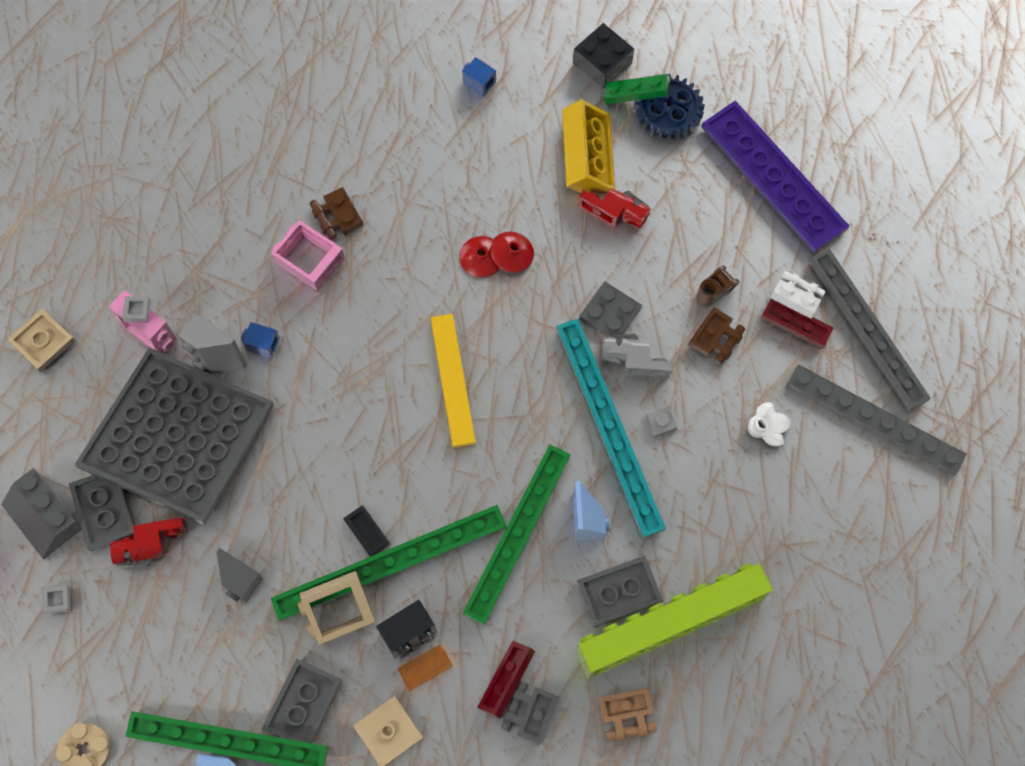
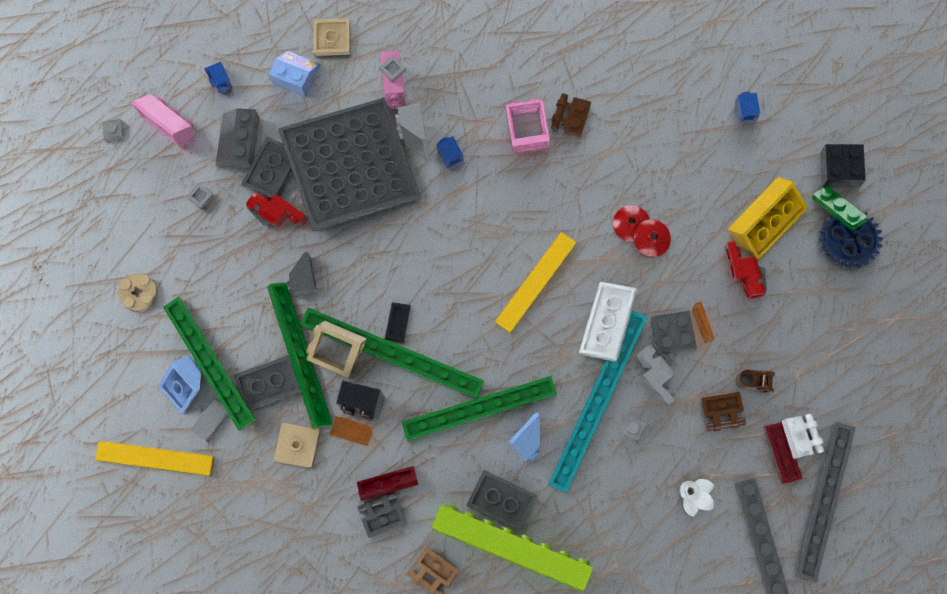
camera: 55 degrees right, 5 degrees up
dark purple plate [701,100,850,254] -> none
none -> green plate [267,282,333,429]
none -> light blue slope [268,51,320,96]
none -> white tile [579,282,638,362]
none -> clear orange tile [692,302,715,344]

